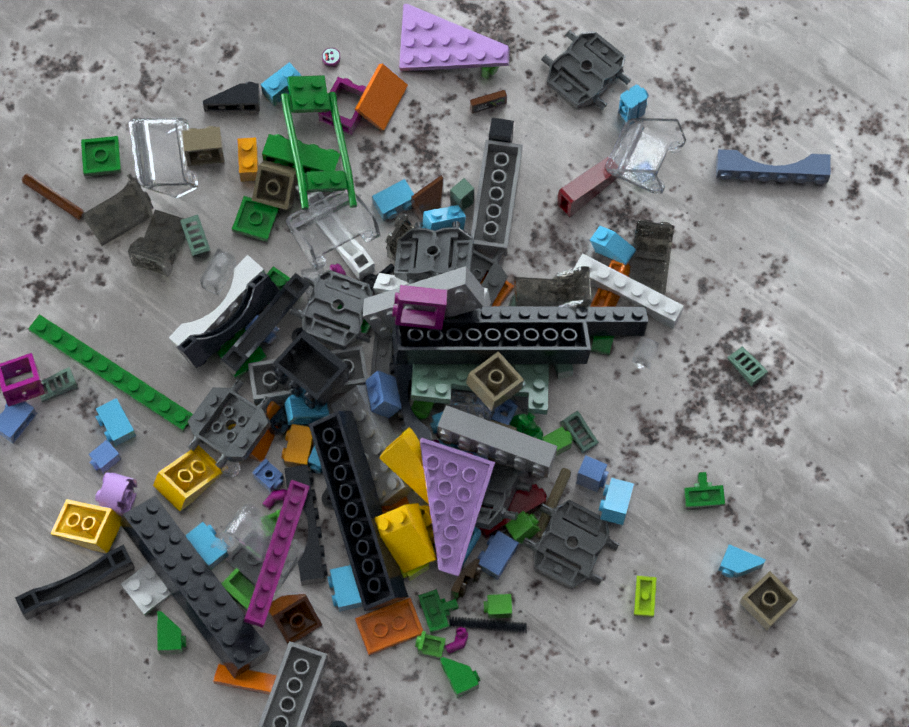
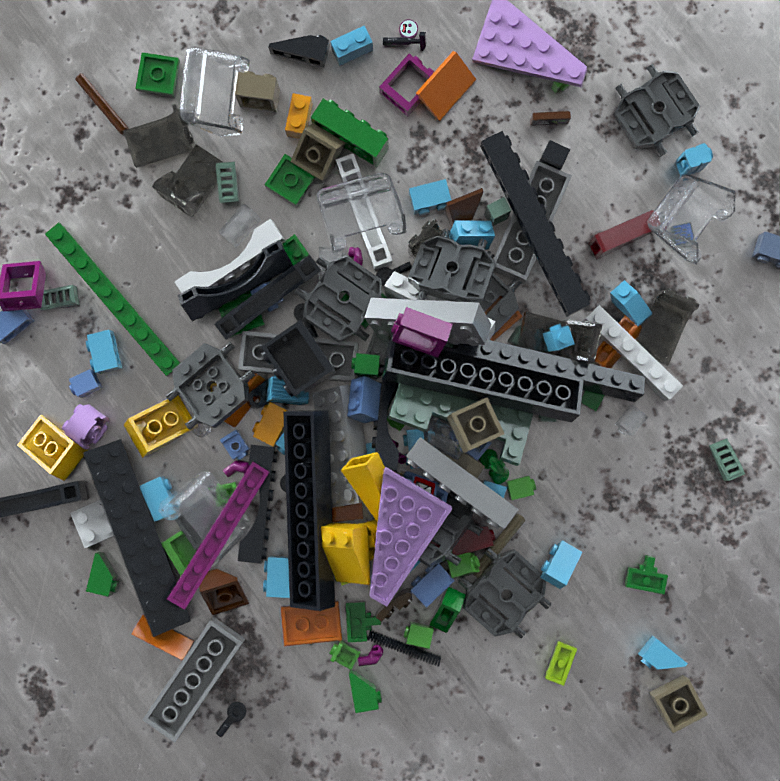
camera: 20 degrees right, 15 degrees up
green plate [281,75,357,210] -> none
sand green slope [560,410,599,453] -> none
medium blue brick [576,455,609,493] -> none
none -> green slope [351,353,380,378]
none -> black piece [383,32,427,51]
none -> green slope [429,587,466,633]
none -> black brick [480,131,591,317]
none -> medium azure brick [542,324,575,352]

